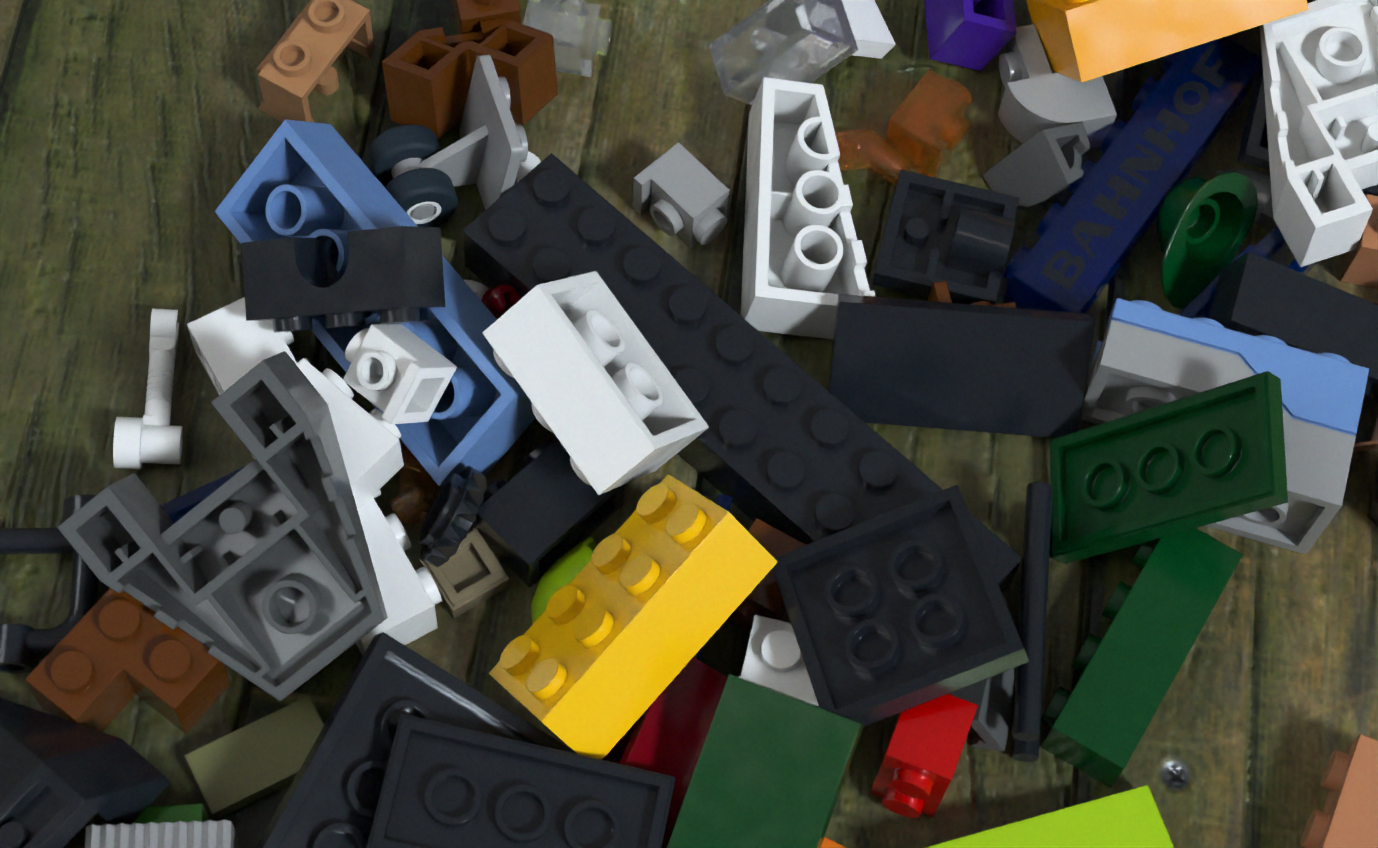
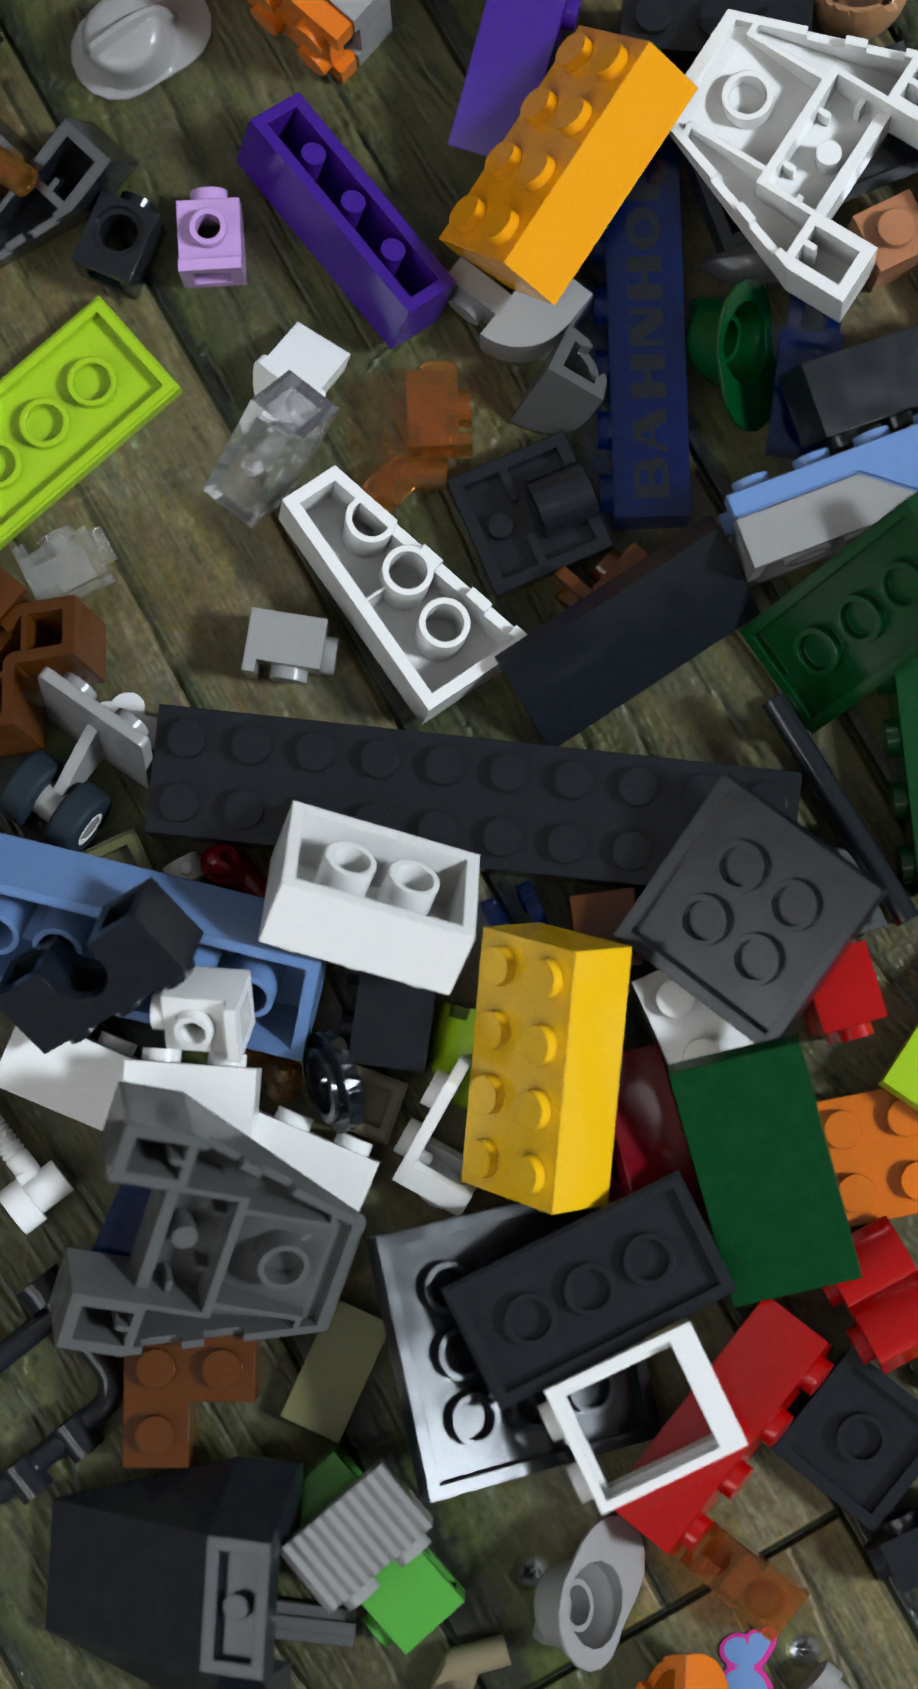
camera: 25 degrees left, 20 degrees up
none -> white bracket [392,1055,477,1216]

